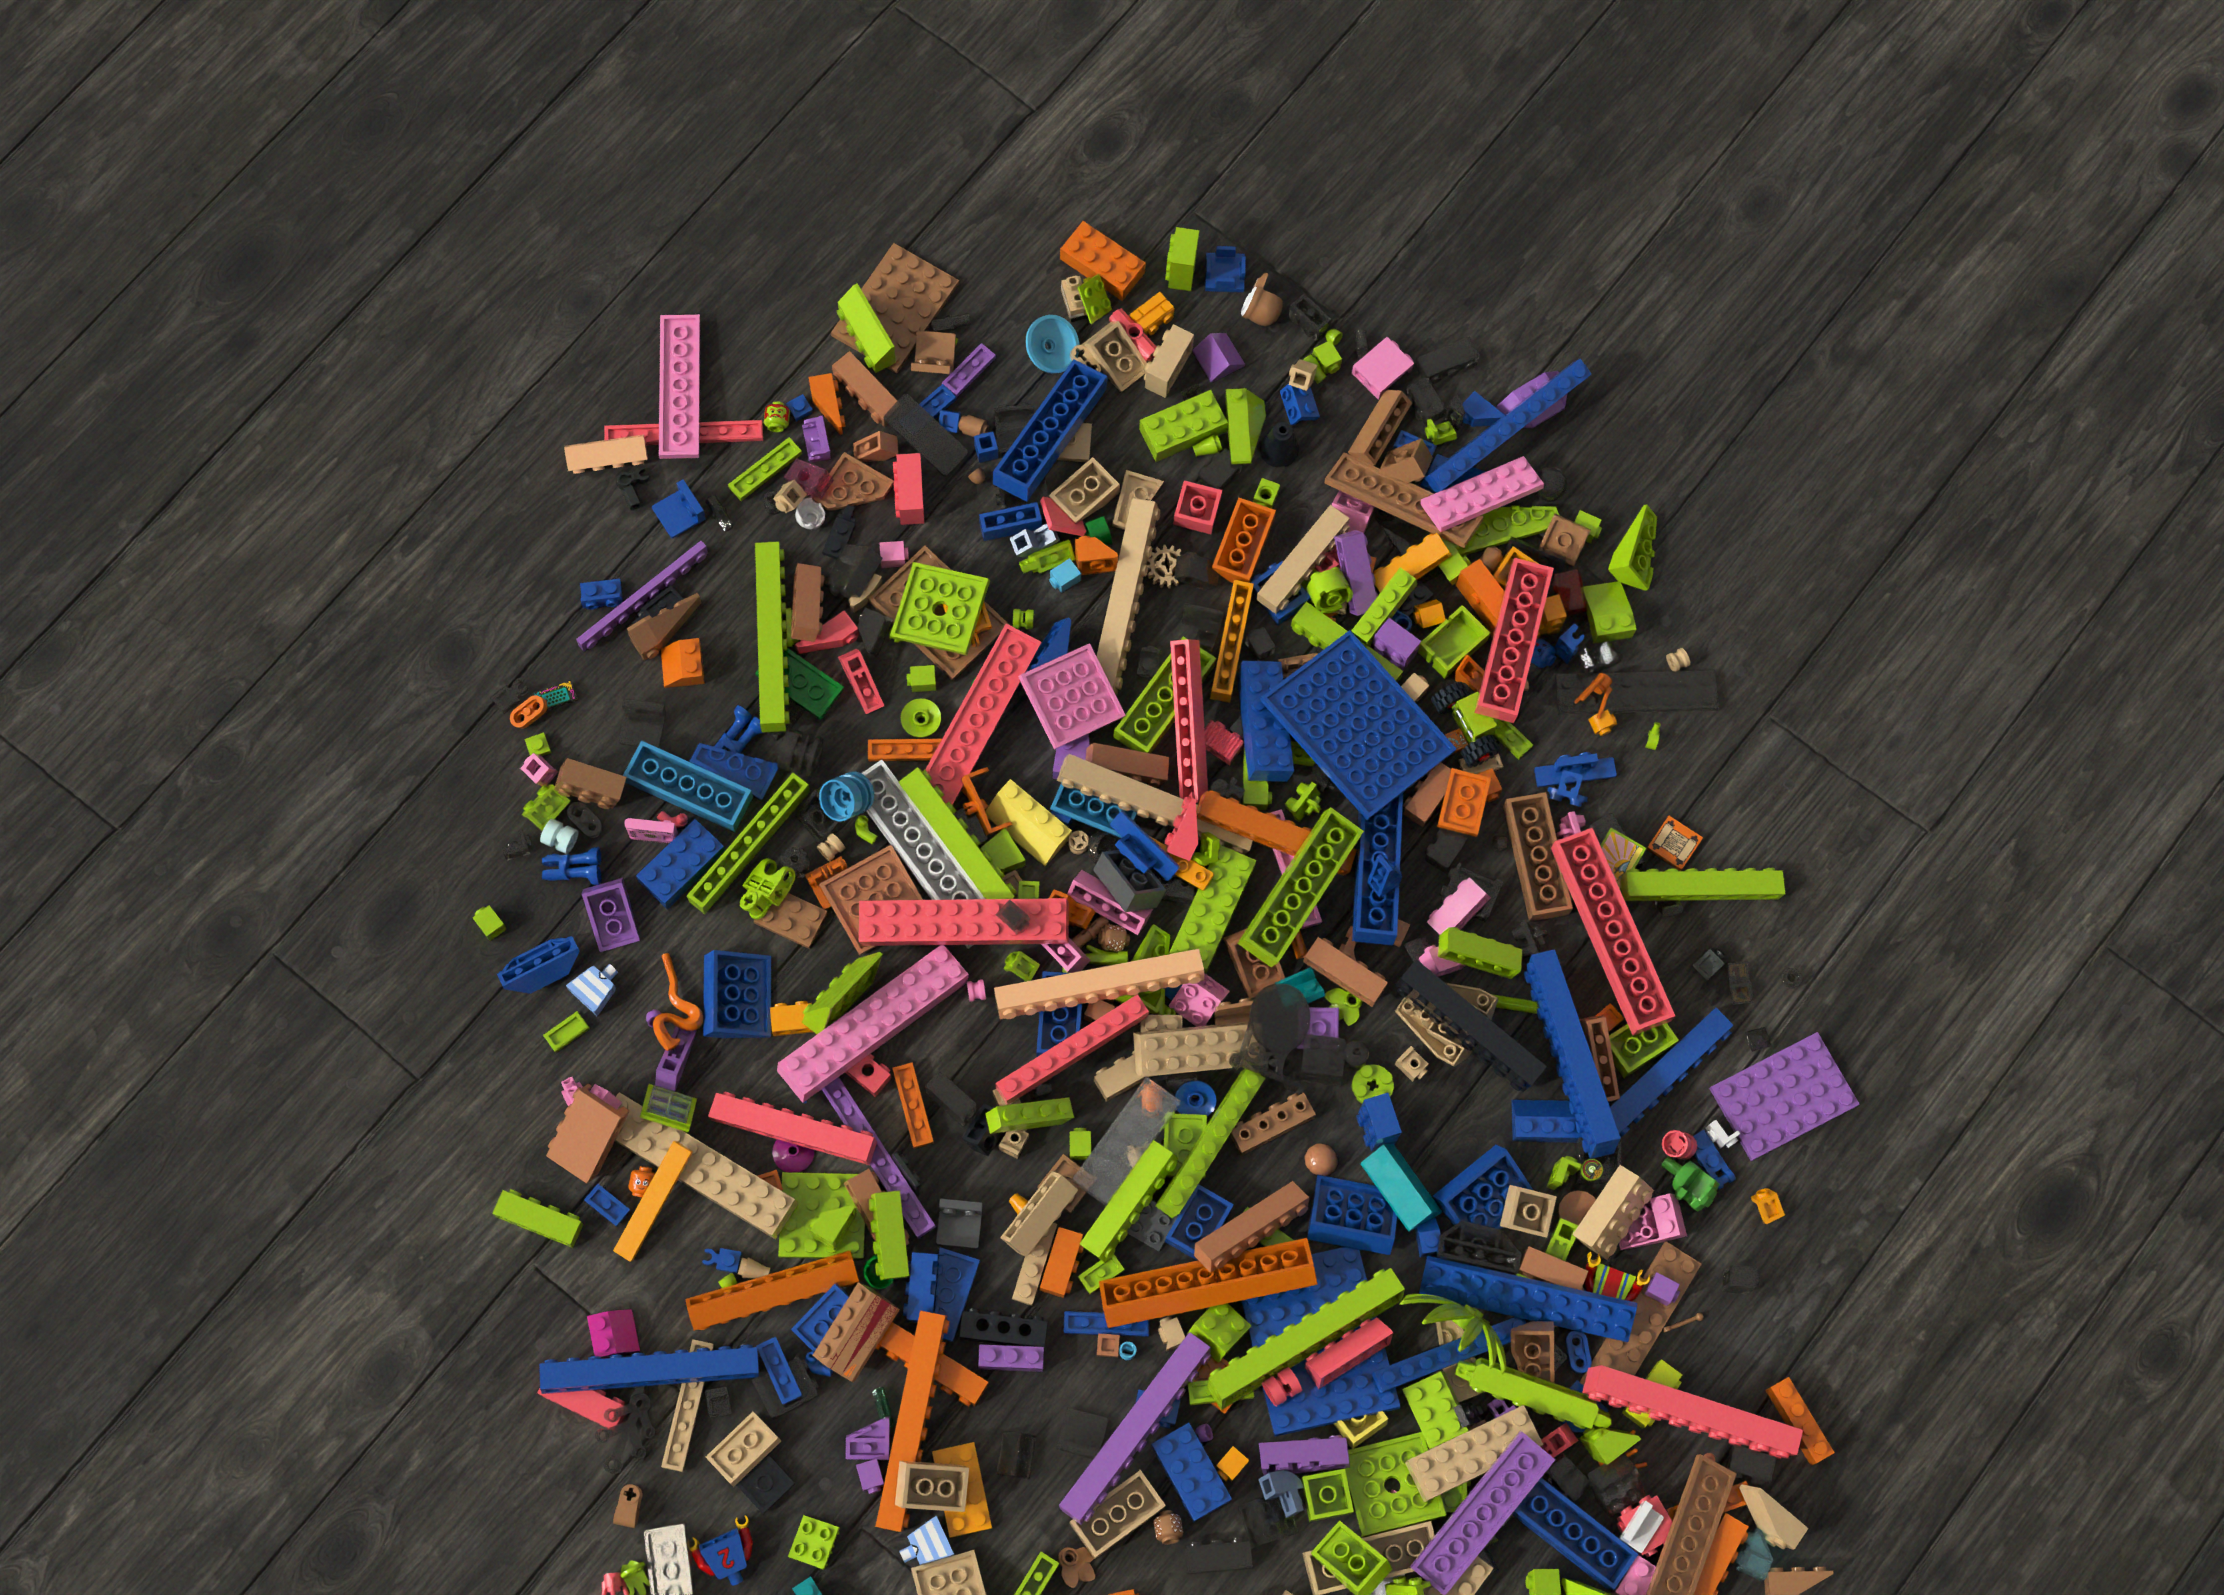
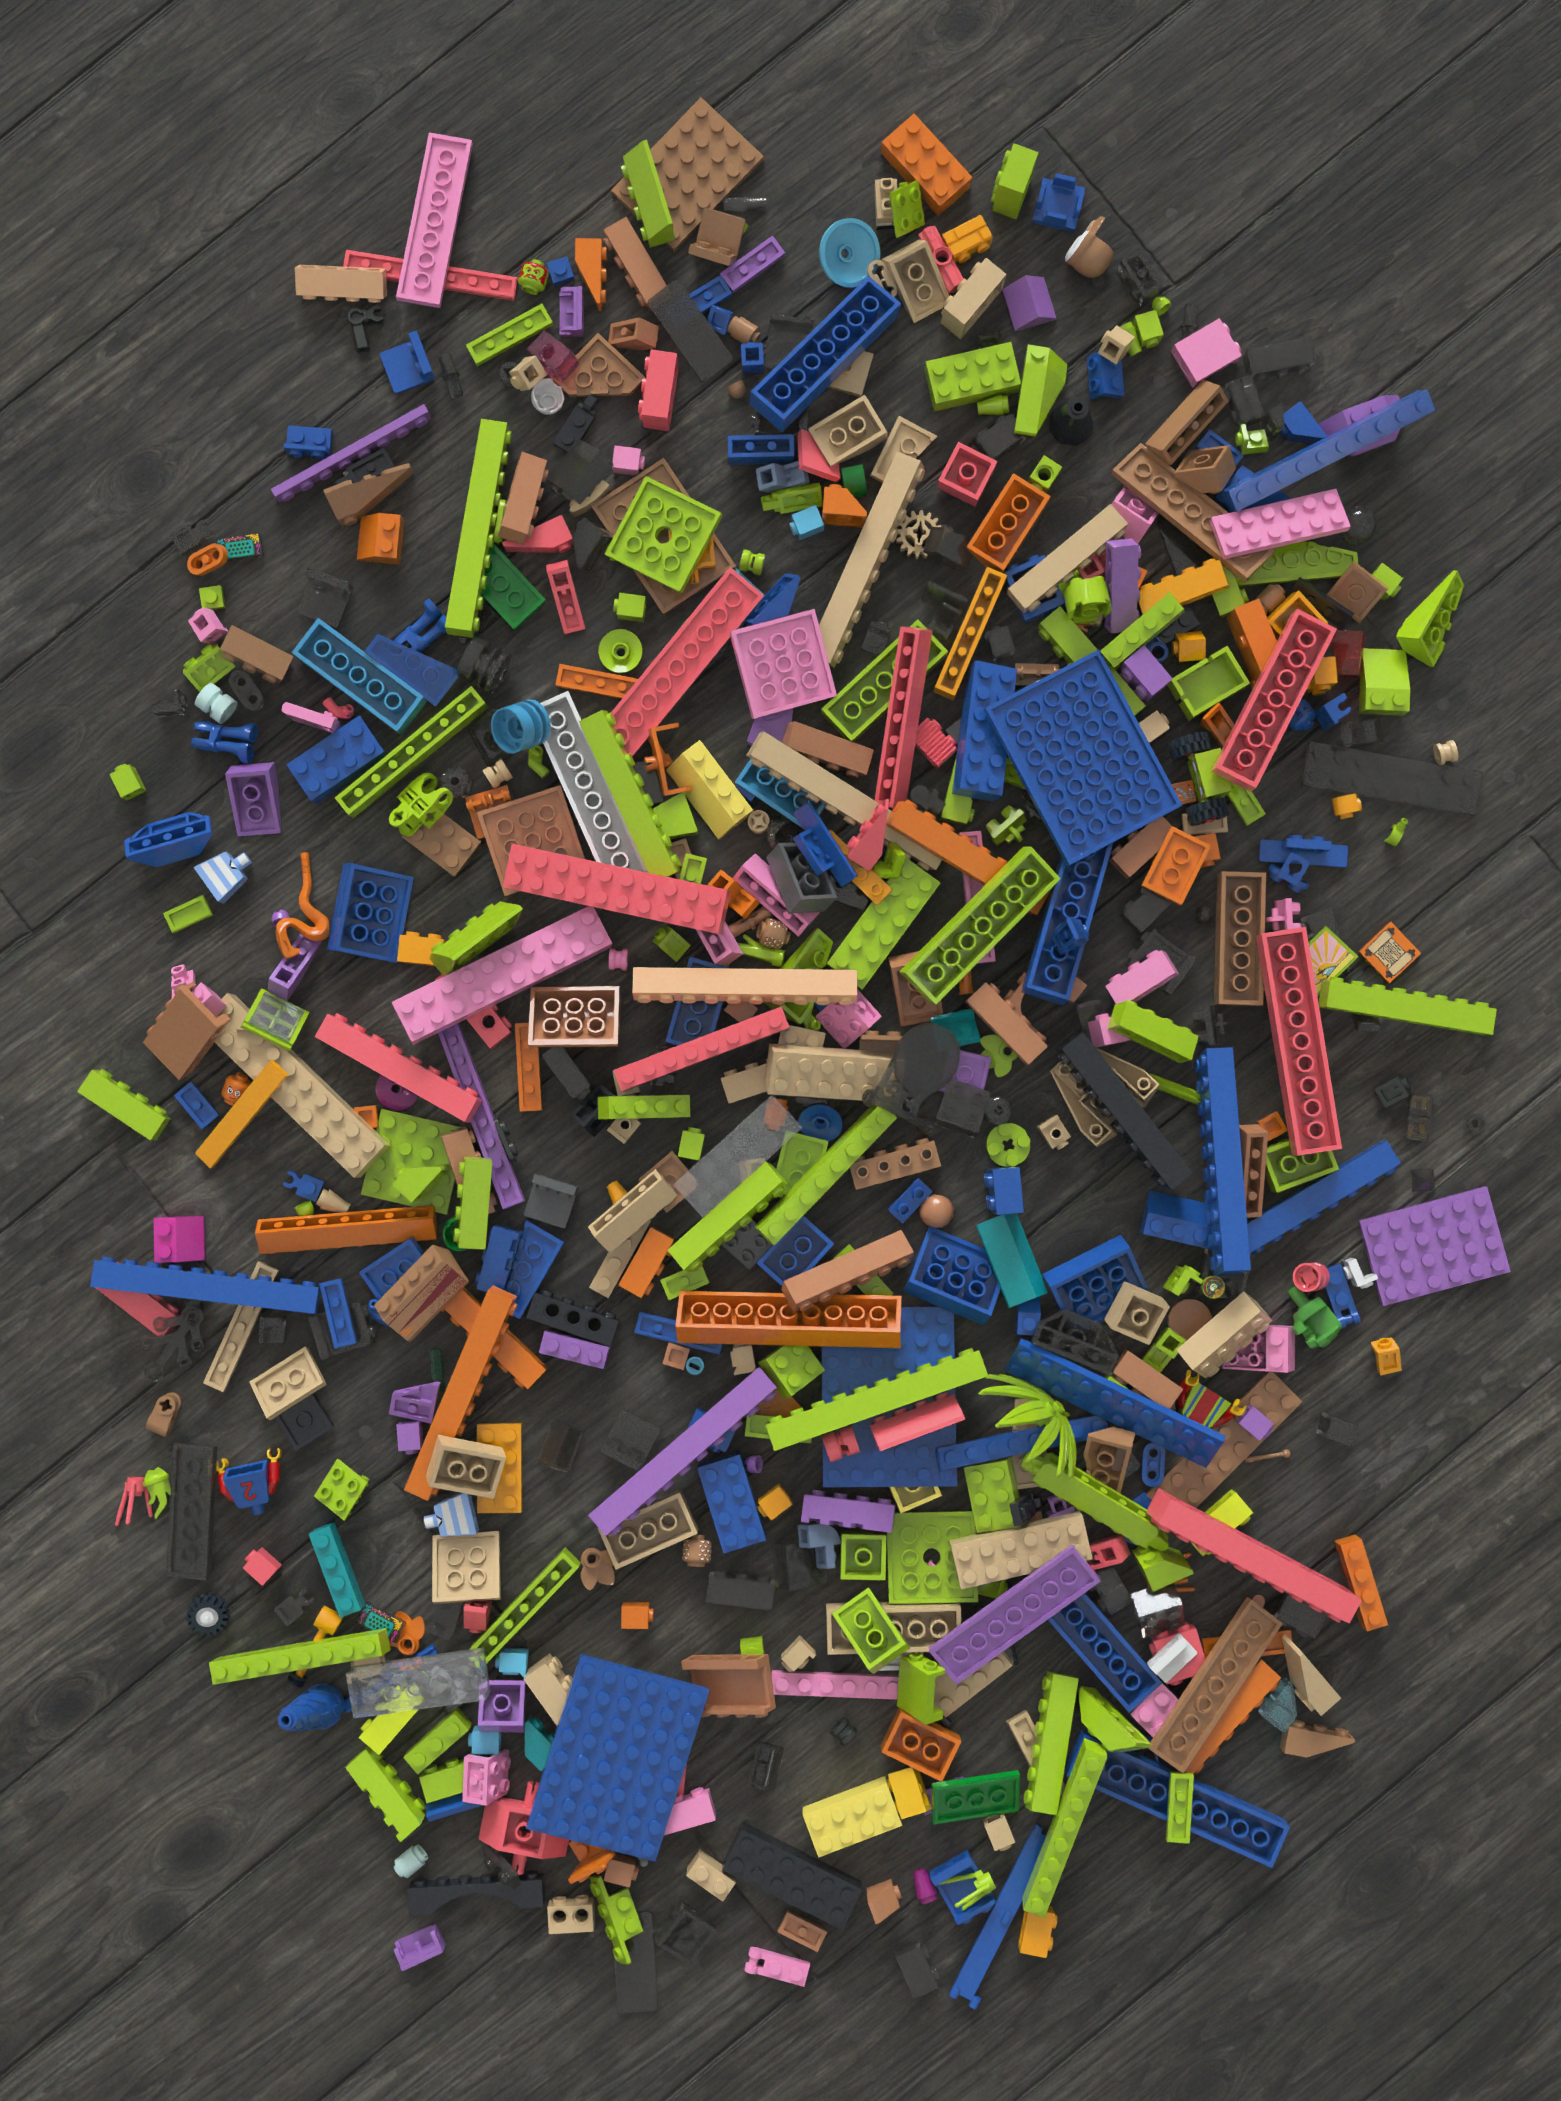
camera: 15 degrees right, 15 degrees up
clear smoke brick [996,900,1030,935] -> none
orange plant [1574,673,1613,719] -> none
none -> nougat slope [528,986,621,1047]
none -> blue hinge [888,1178,932,1224]

